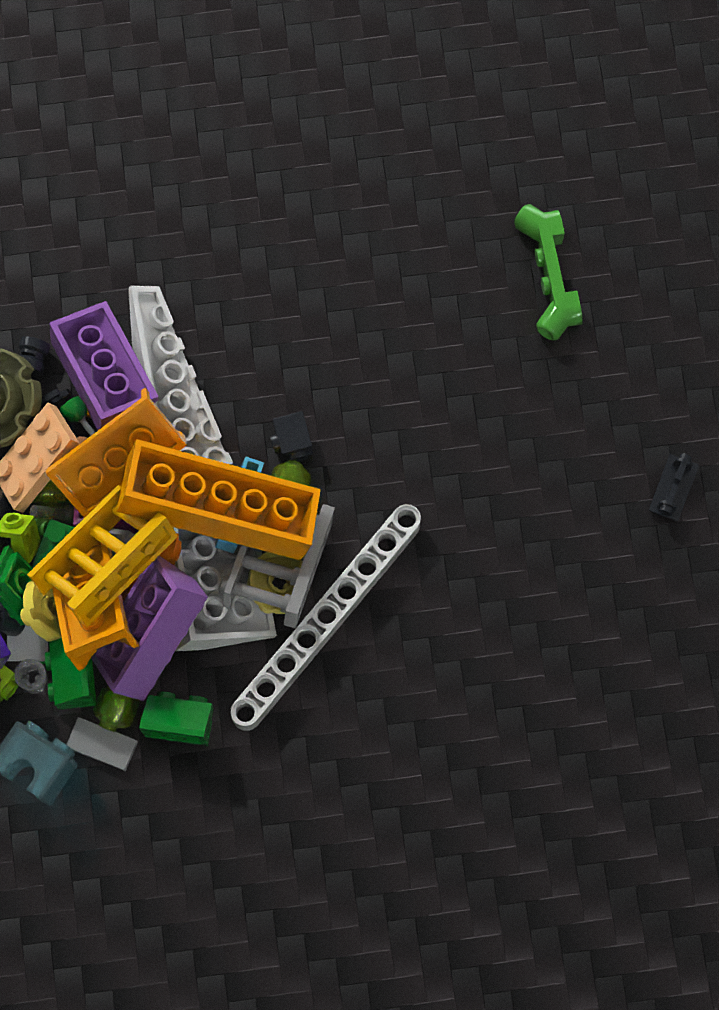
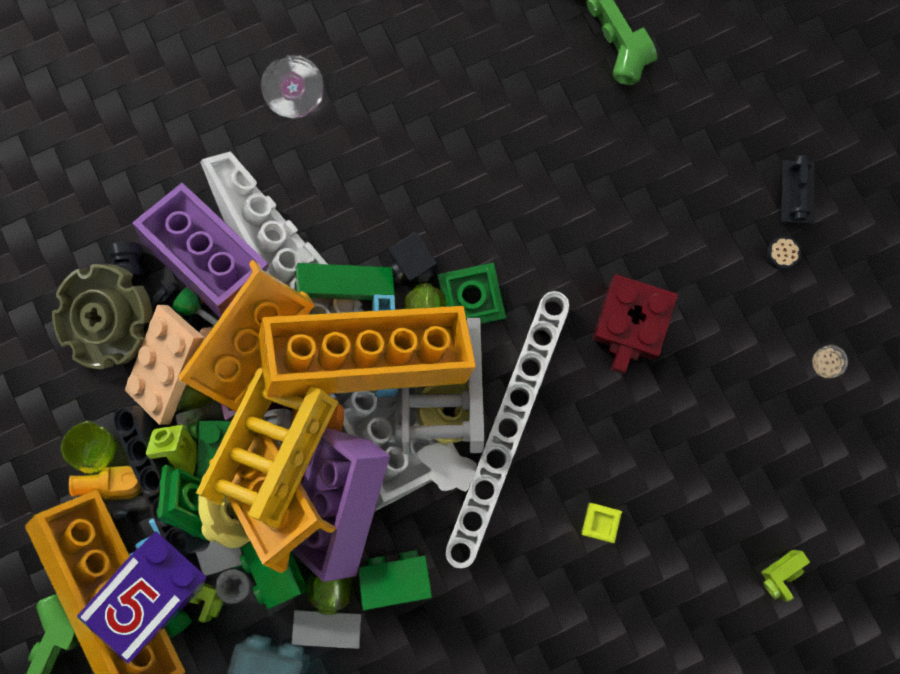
camera: 20 degrees left, 5 degrees up
none -> clear tile [261,55,324,118]
none -> green tile [295,263,395,300]
none -> white sticker [417,443,477,492]
none -> green piece [437,263,506,325]
none -> neon yellow tile [581,503,622,543]
none -> dark red hinge [593,274,678,374]
none -> lime bracket [761,550,810,602]
none -> tile [766,236,801,270]
none -> clear tile [812,345,848,378]

